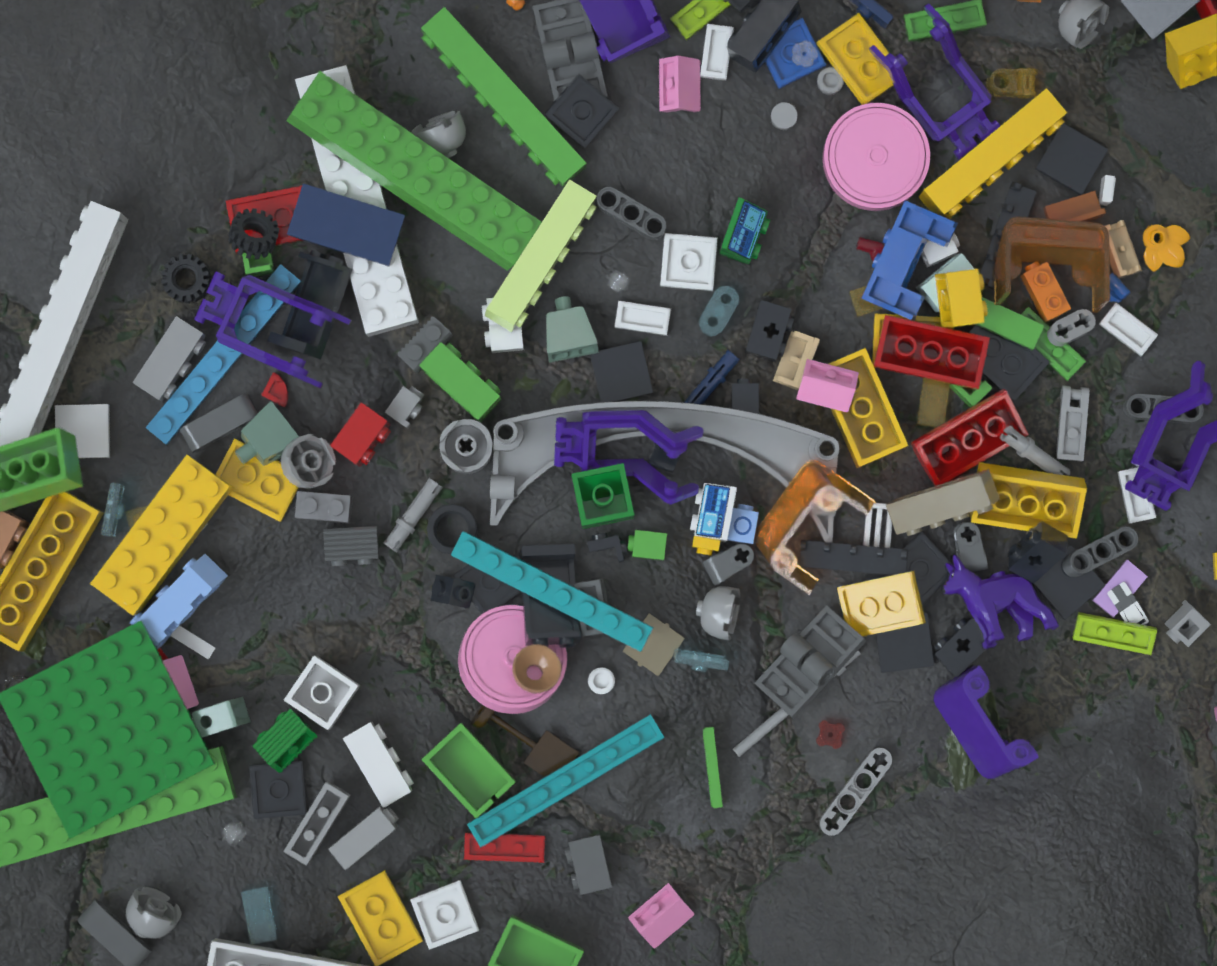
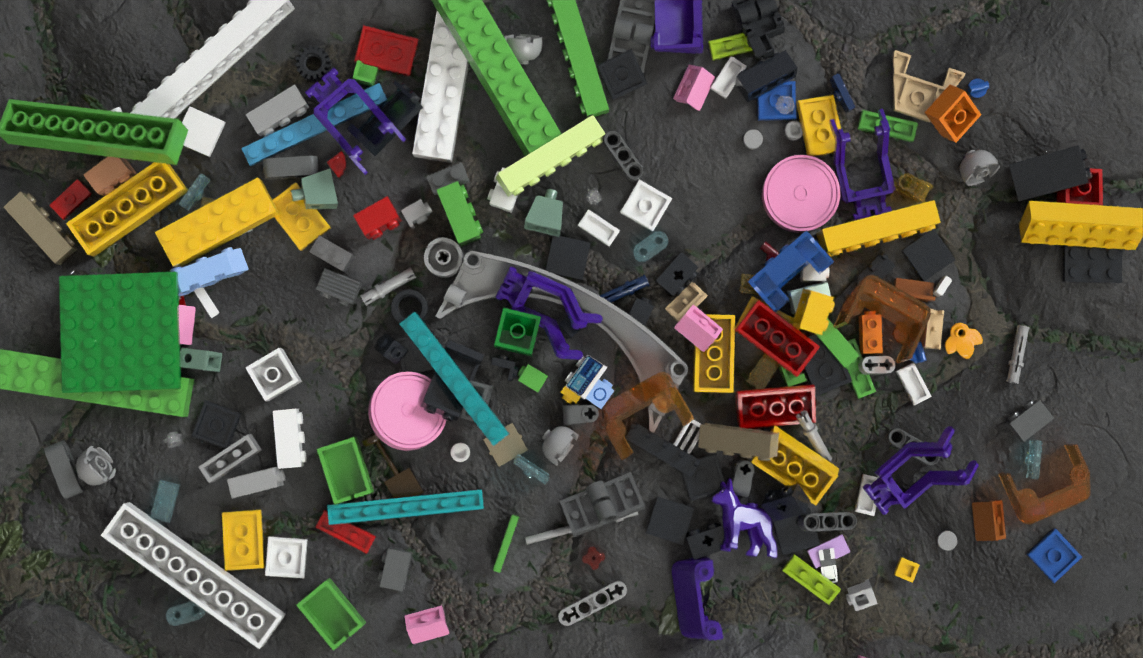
camera: 20 degrees right, 0 degrees up
black tyre [228,208,279,259] -> none
green brick [252,708,317,773] -> none
light grey cylinder [281,434,336,489] -> none
dark blue tile [287,183,405,267] -> none
medium nougat piece [512,644,561,694] -> none
slope [719,197,770,264] -> none
yellow tile [837,571,926,636] -> none
light grey plate [1056,385,1090,462] -> none

